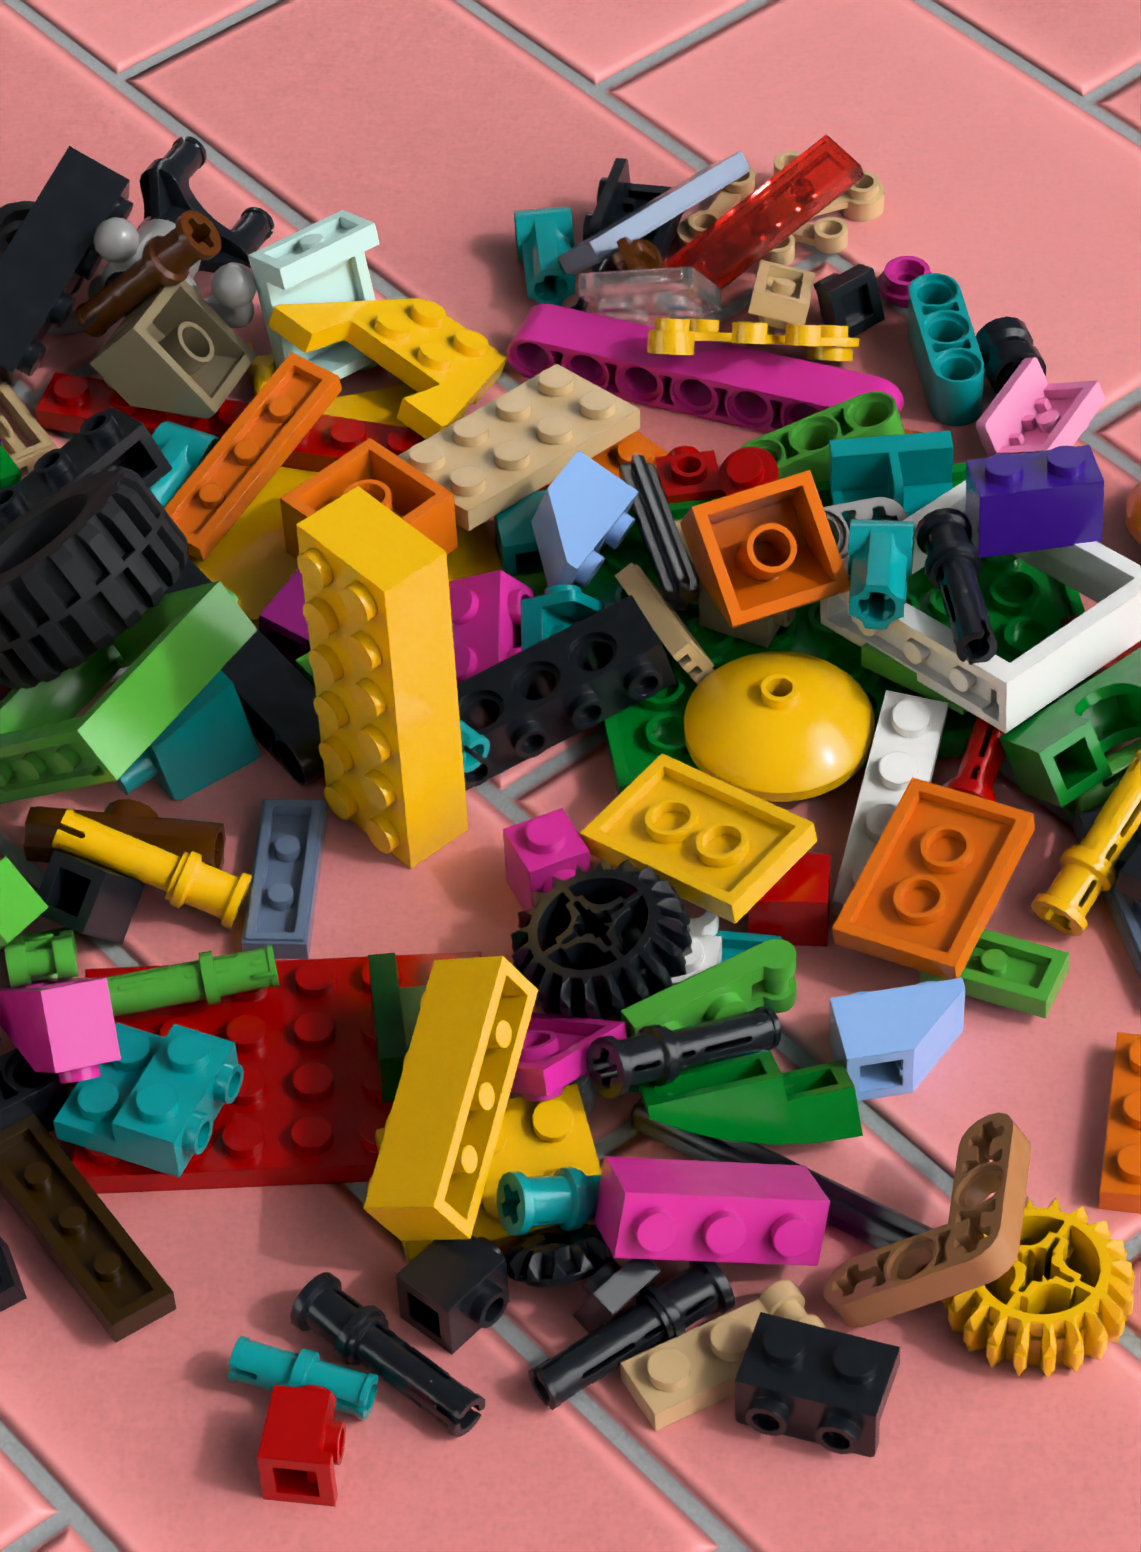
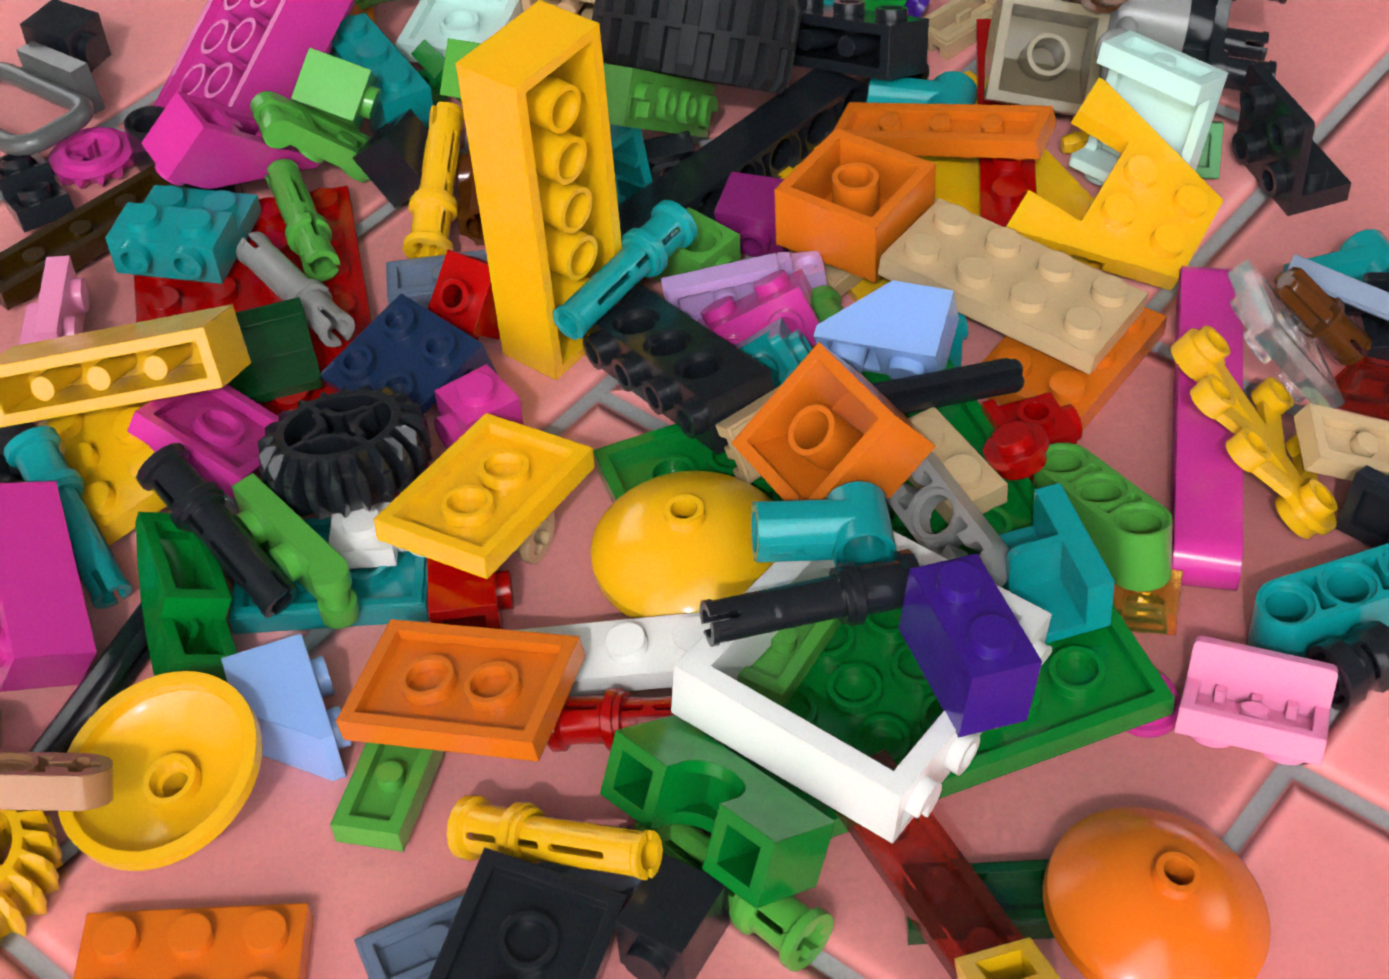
camera: 80 degrees right, 0 degrees up
none -> bright pink bracket [19,255,90,345]
none -> yellow dish [58,671,263,871]
none -> light grey pin [236,232,355,347]
none -> dark blue bracket [321,293,498,415]
none -> red brick [428,249,500,340]
none -> black bracket [1232,62,1351,216]

